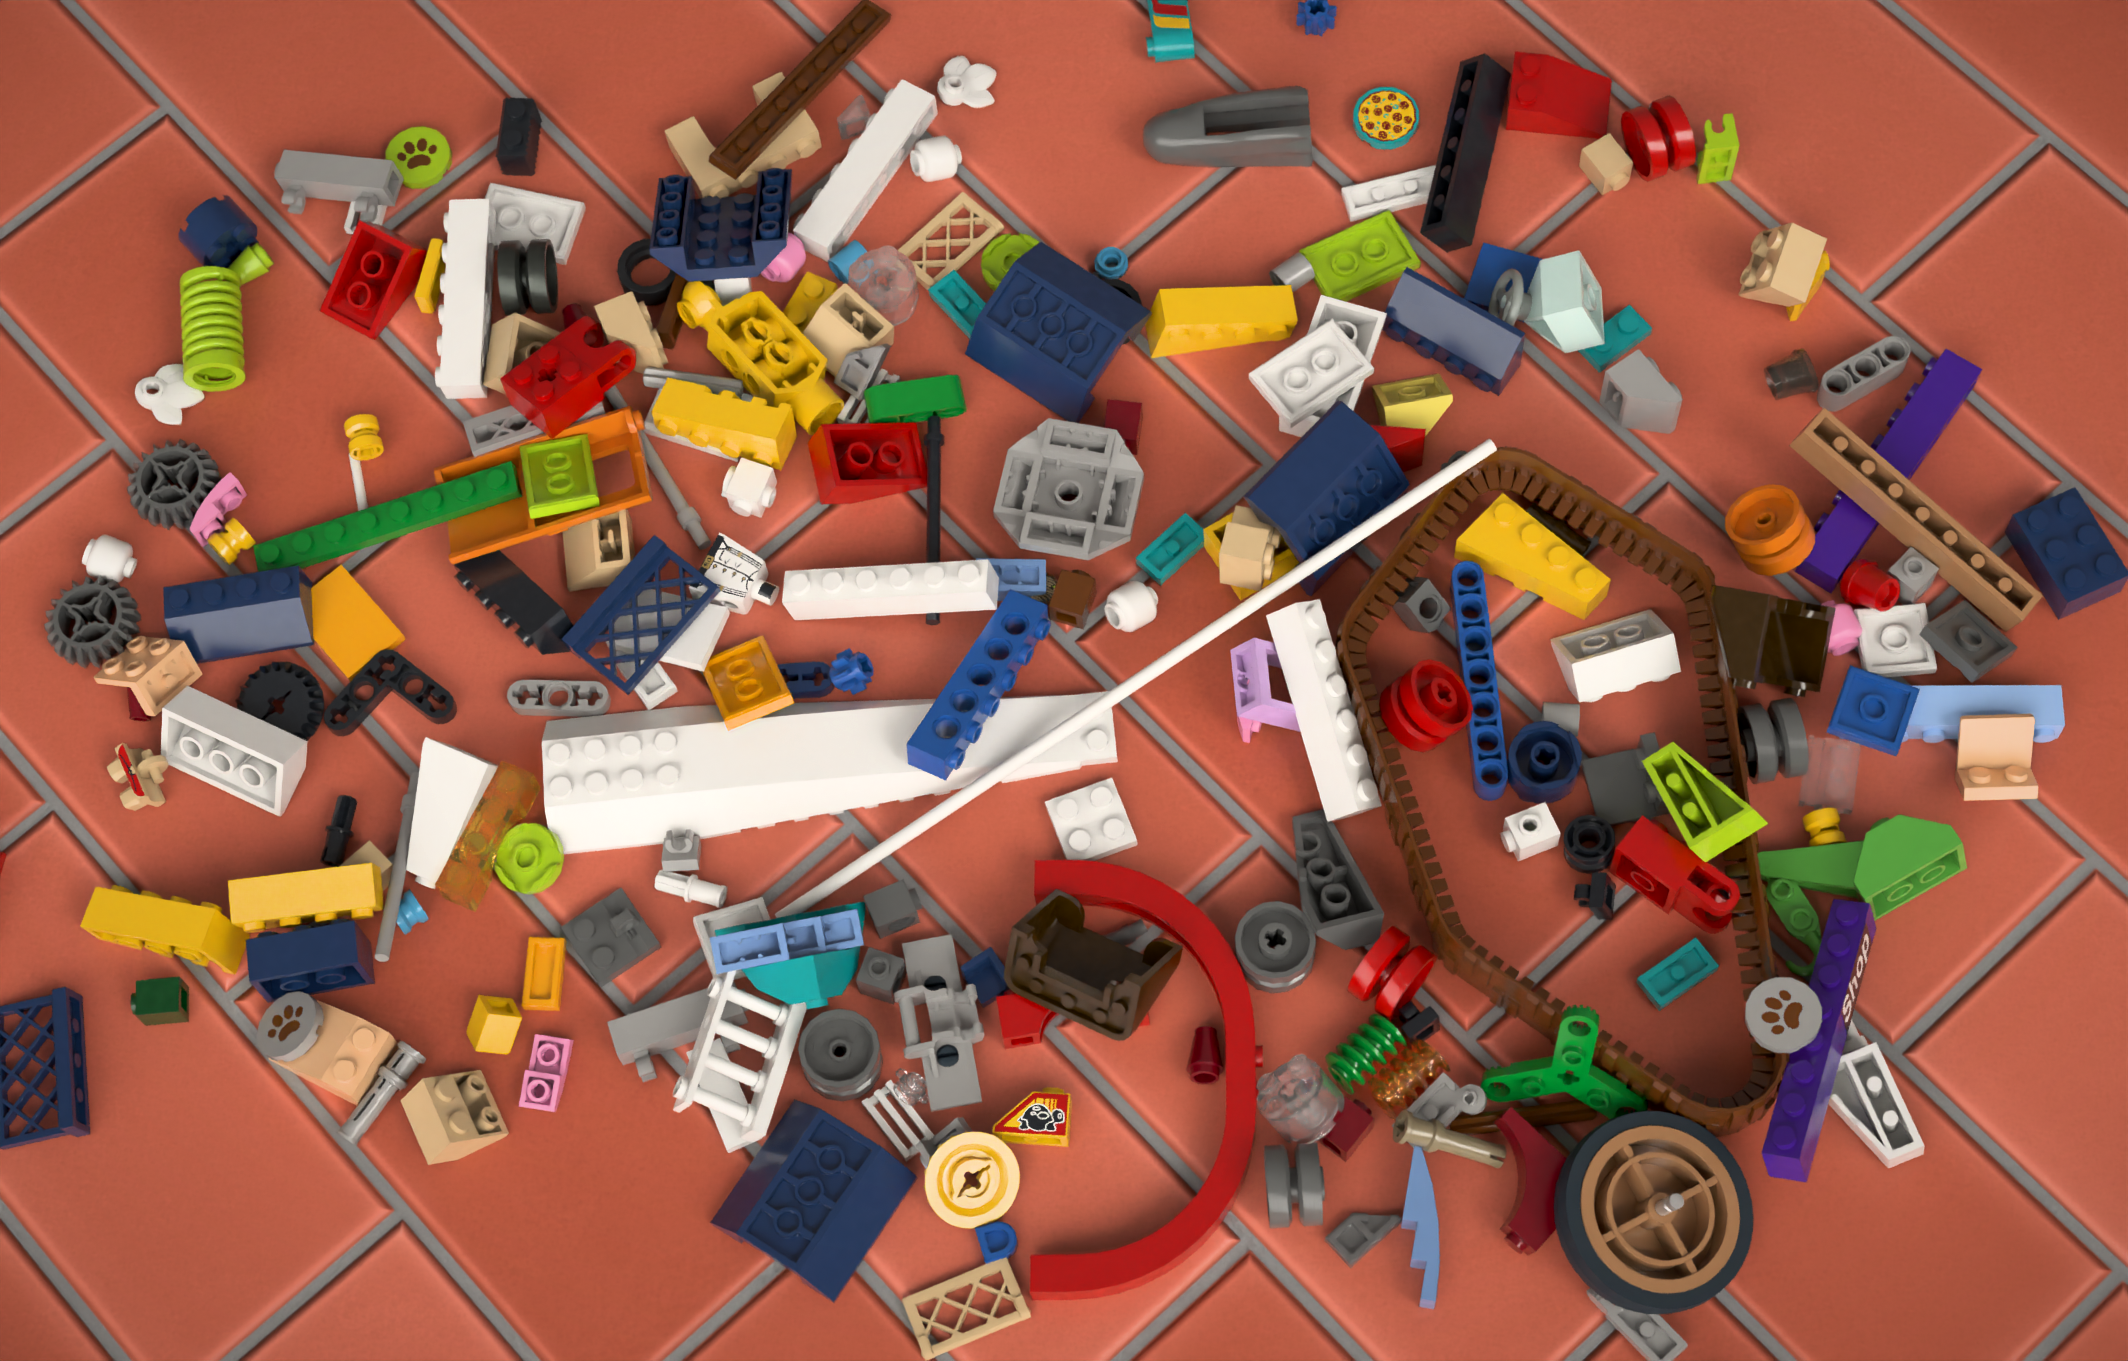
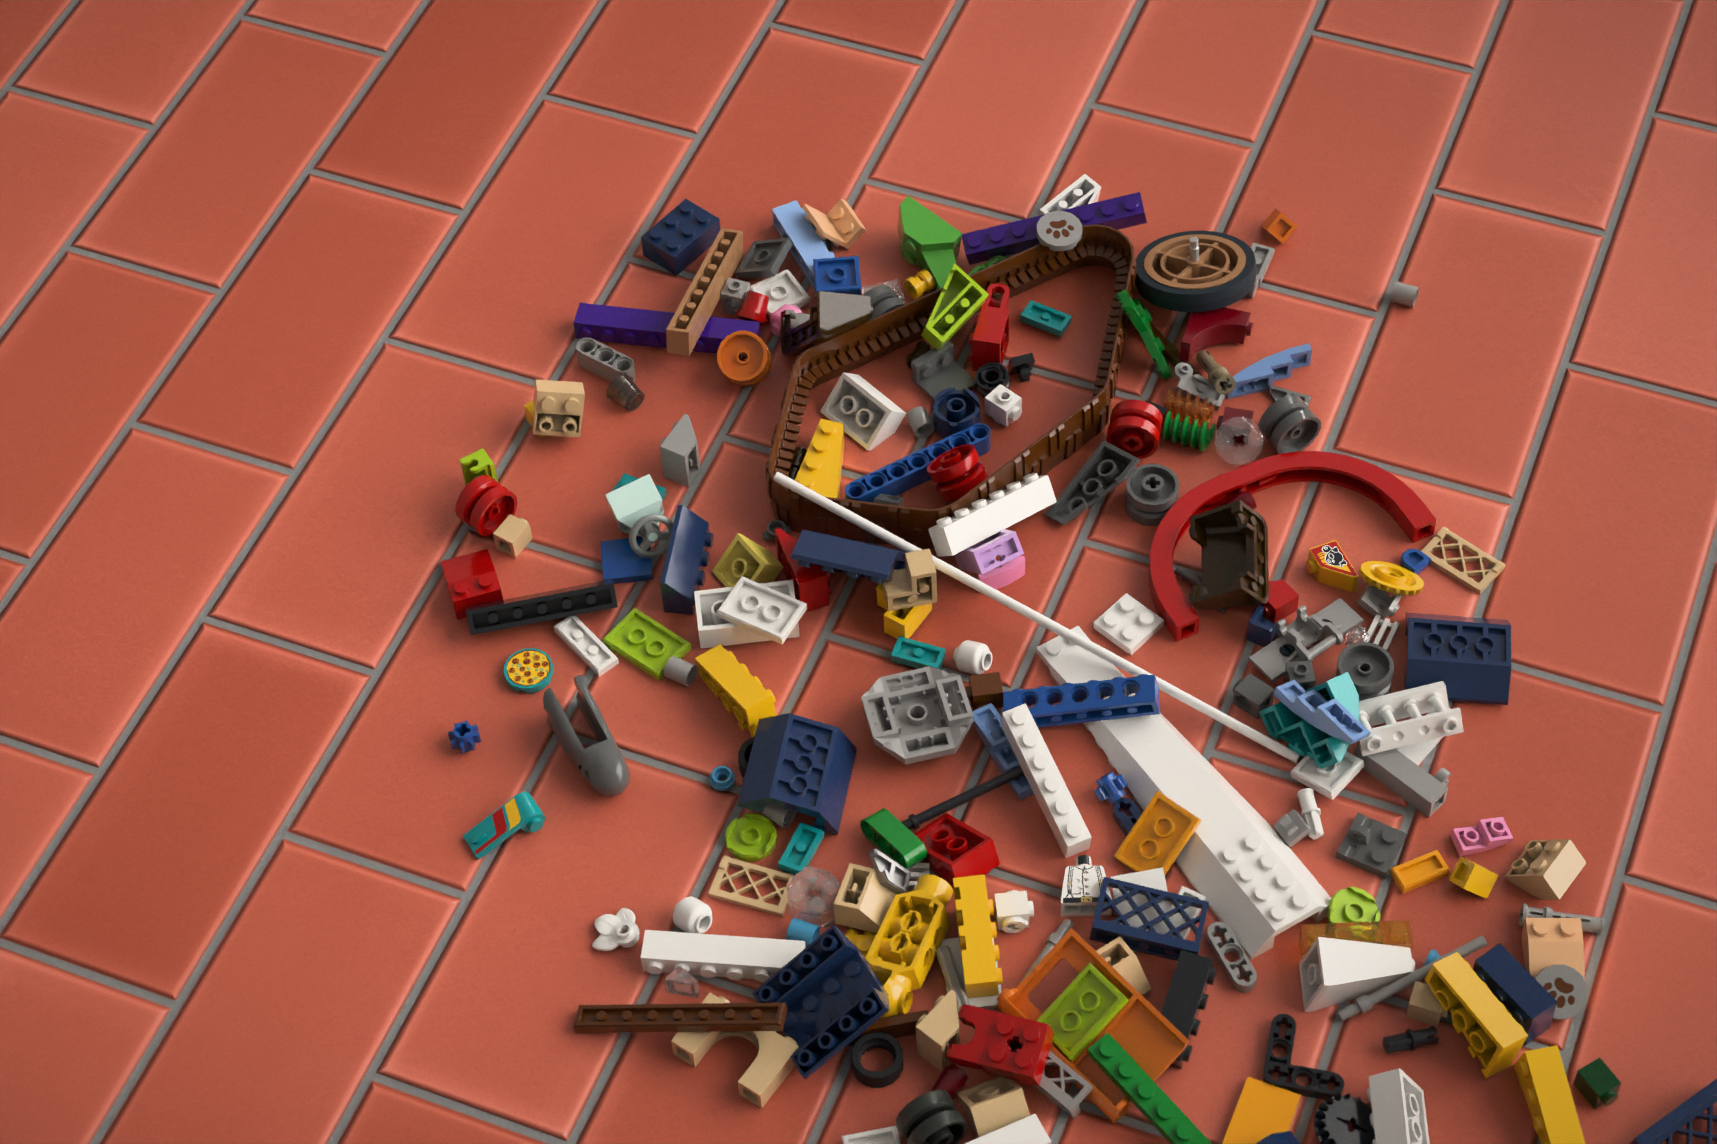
camera: 120 degrees left, 15 degrees down
dark red brick [1104,399,1143,455] -> none

